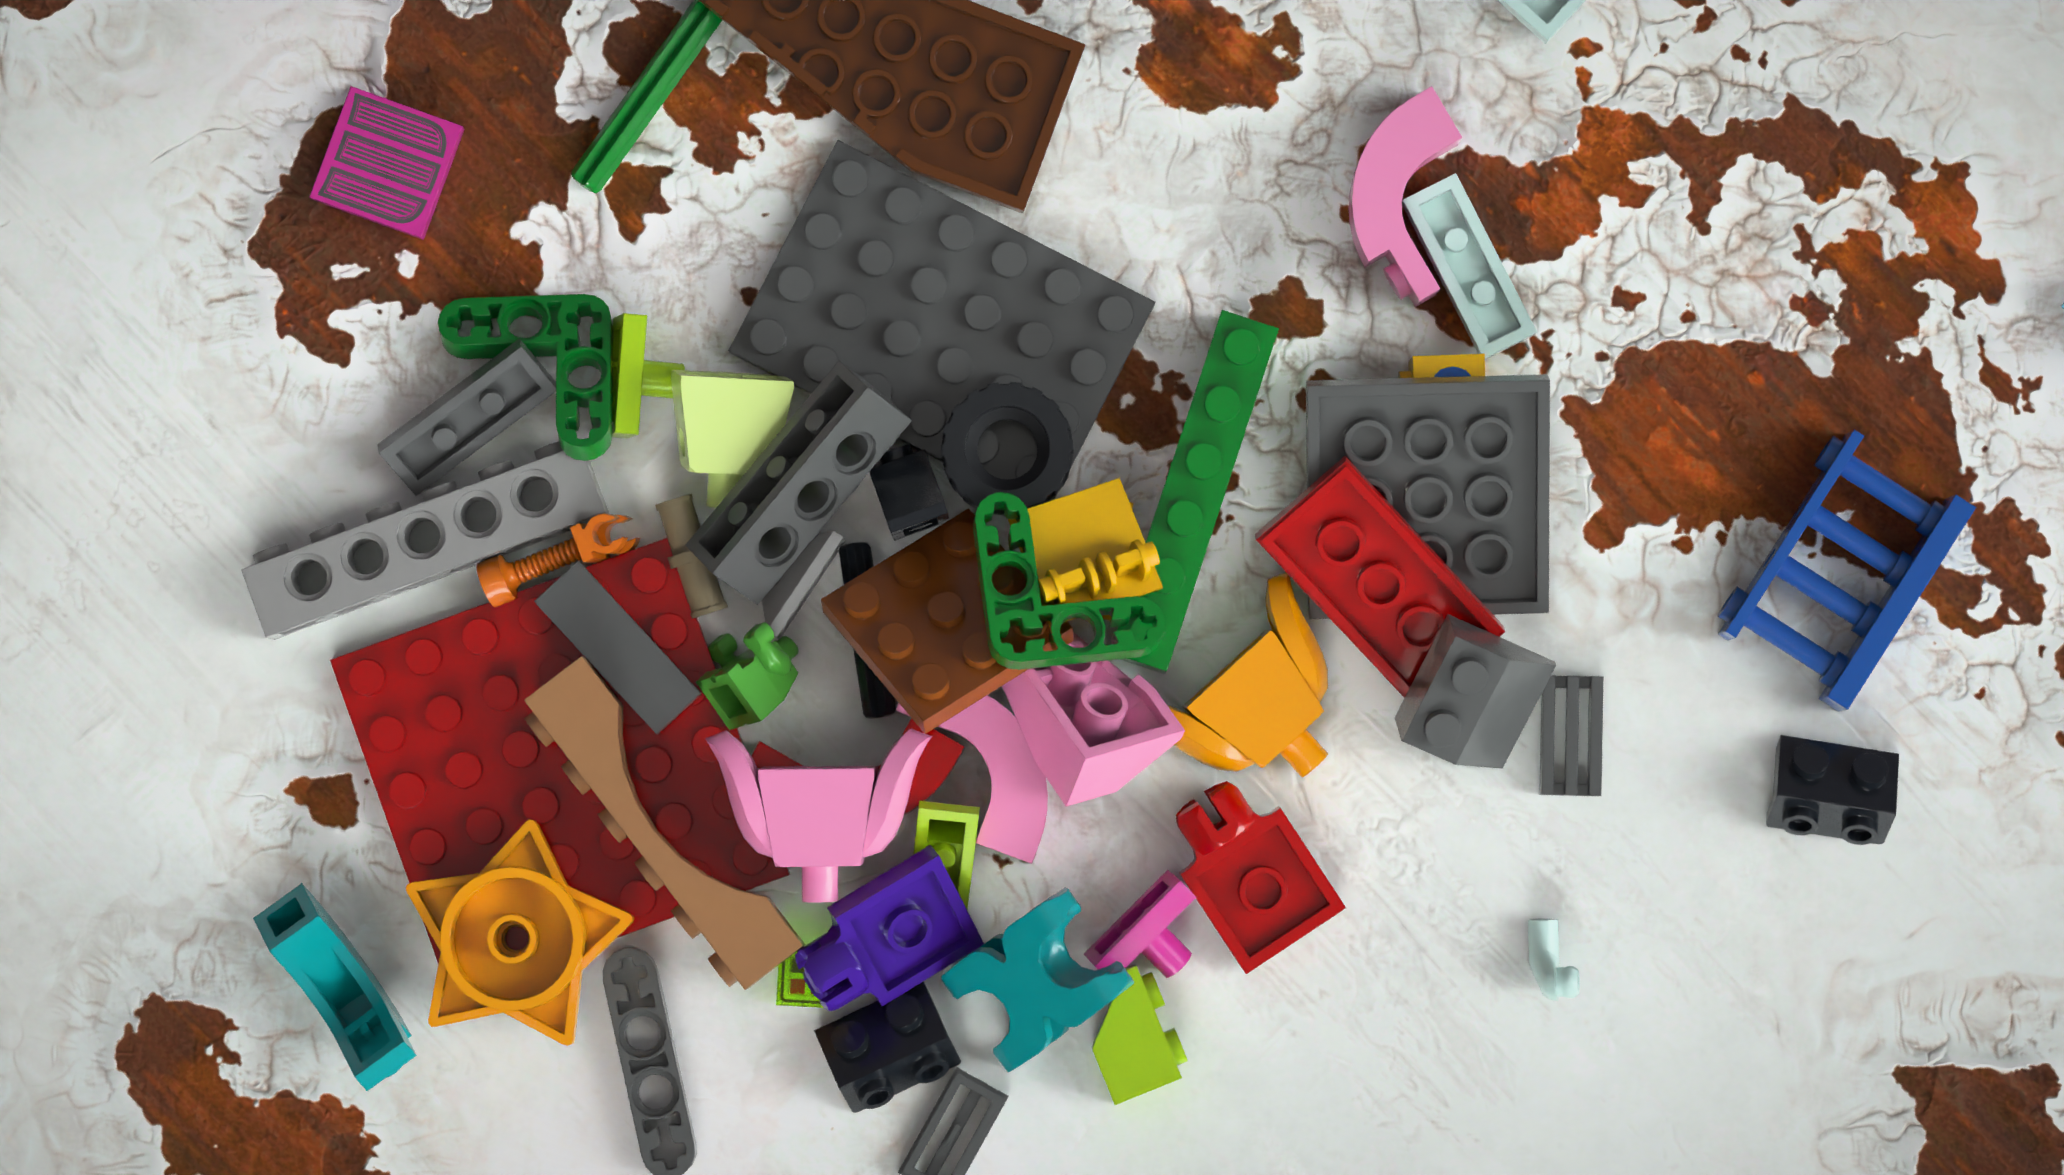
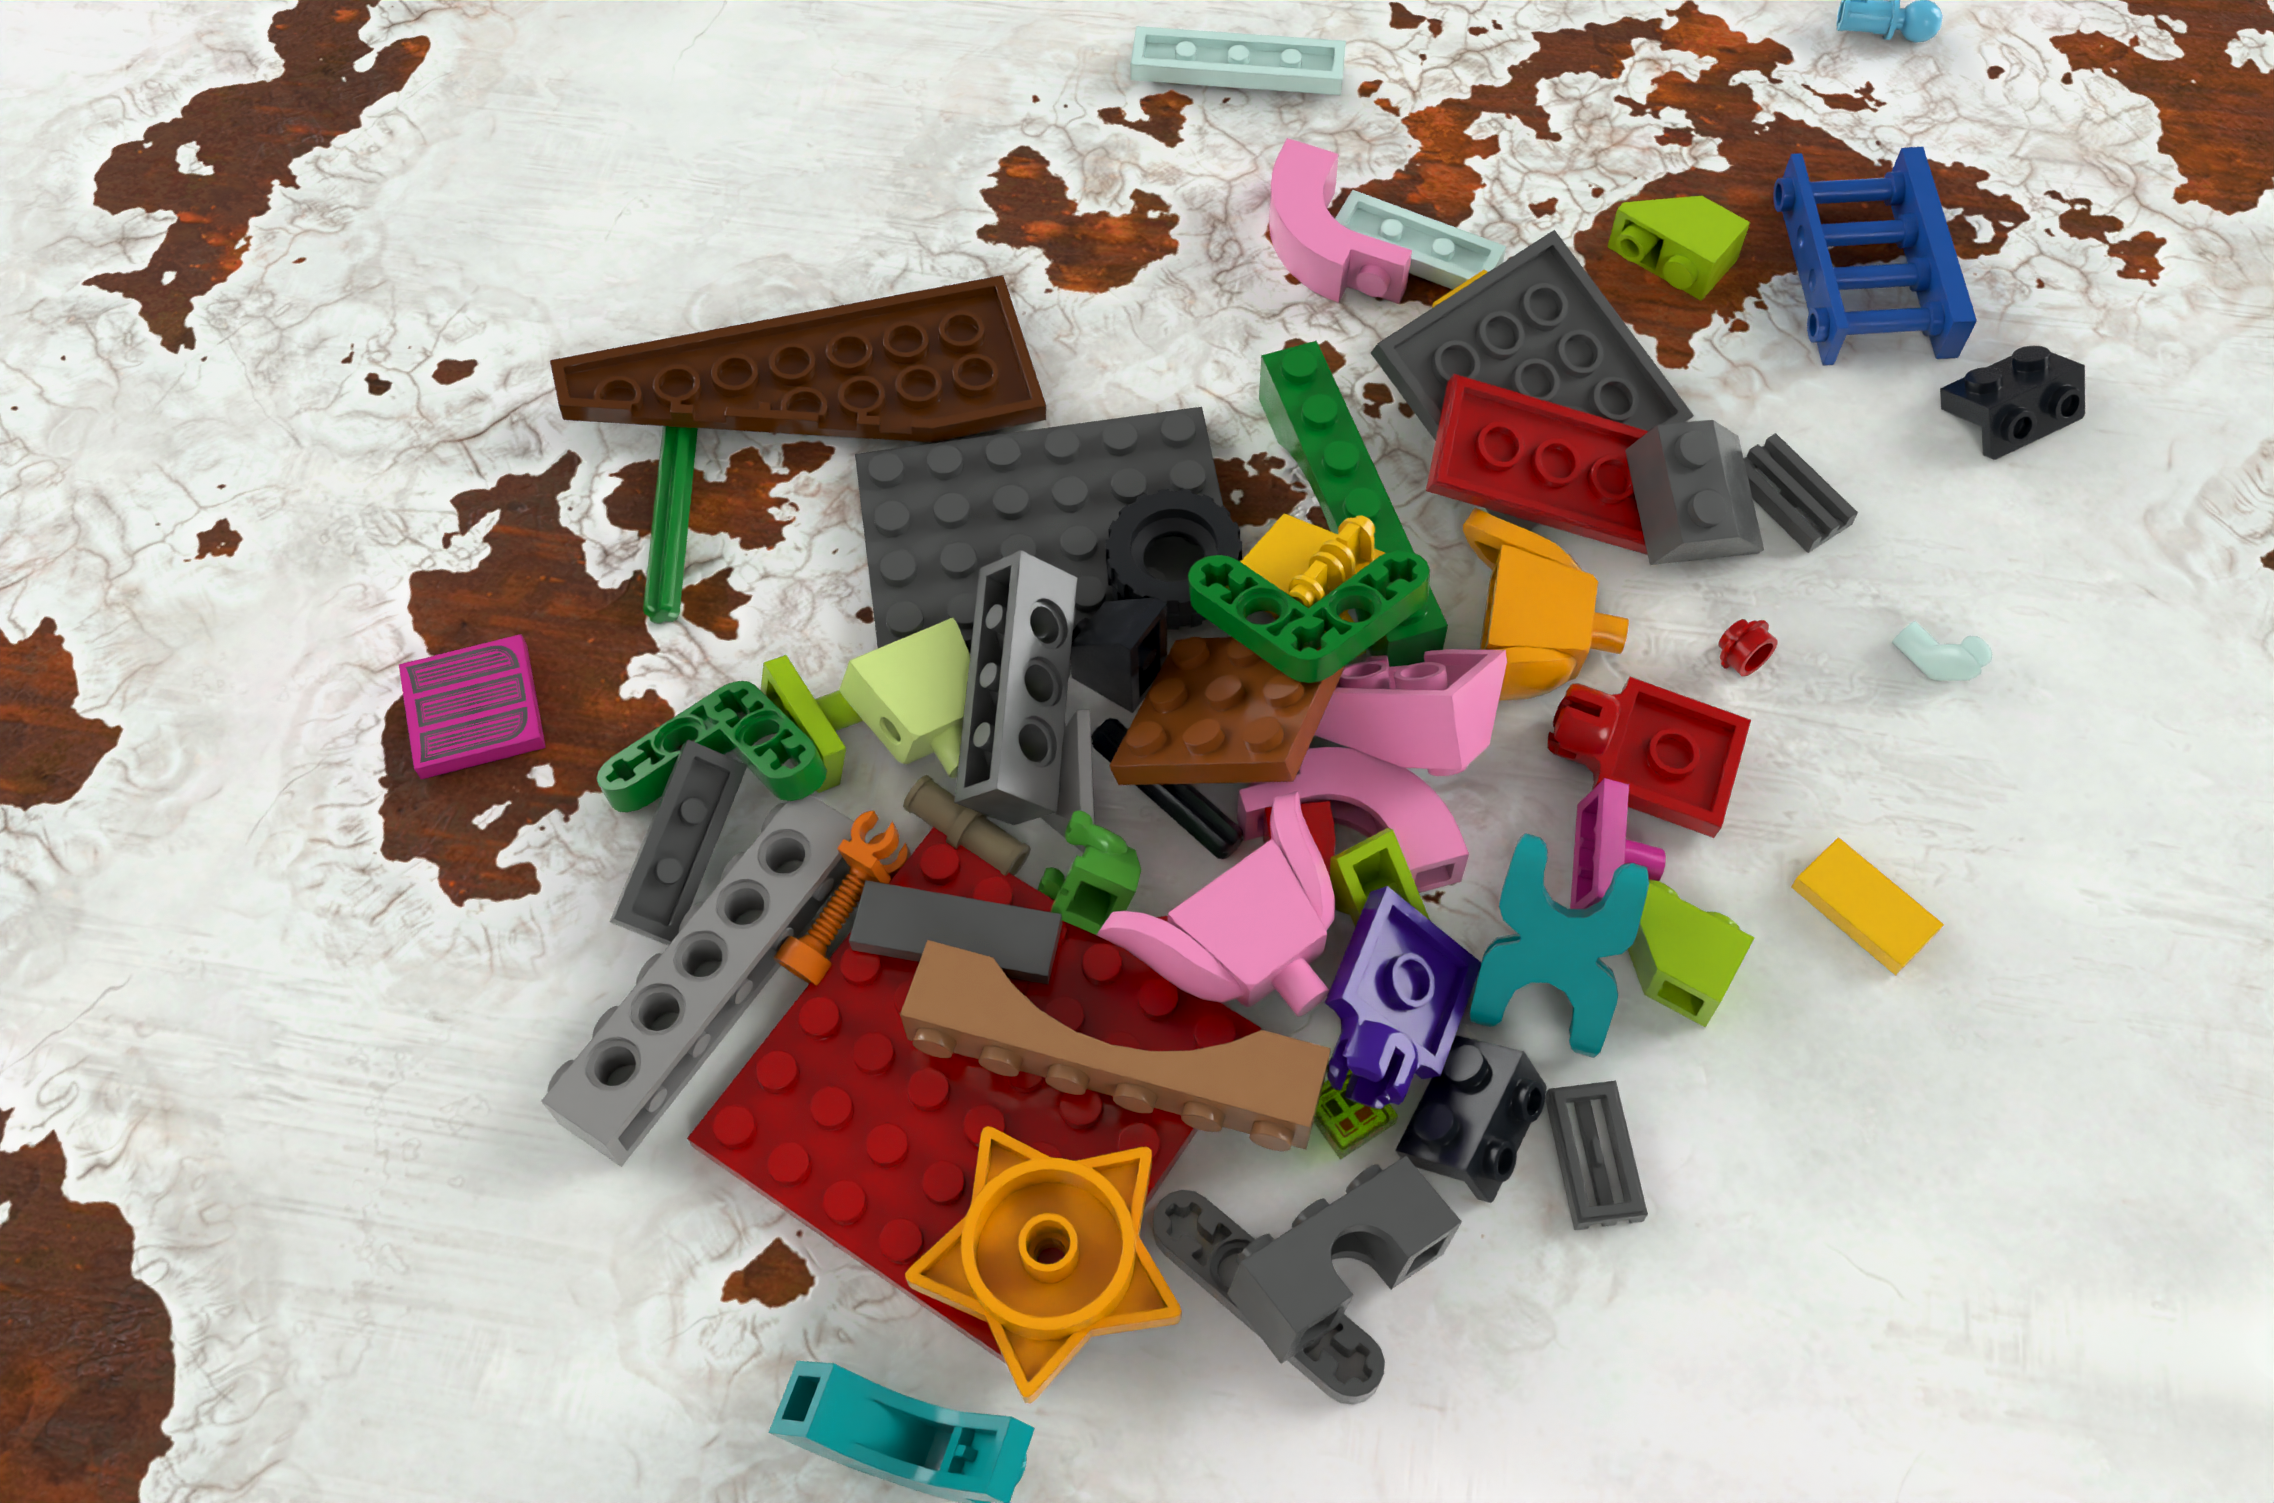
camera: 35 degrees left, 25 degrees down
none -> dark grey arch [1227,1156,1462,1364]
none -> lime slope [1607,196,1750,301]
none -> red plate [1718,619,1778,676]
none -> yellow tile [1791,837,1944,976]

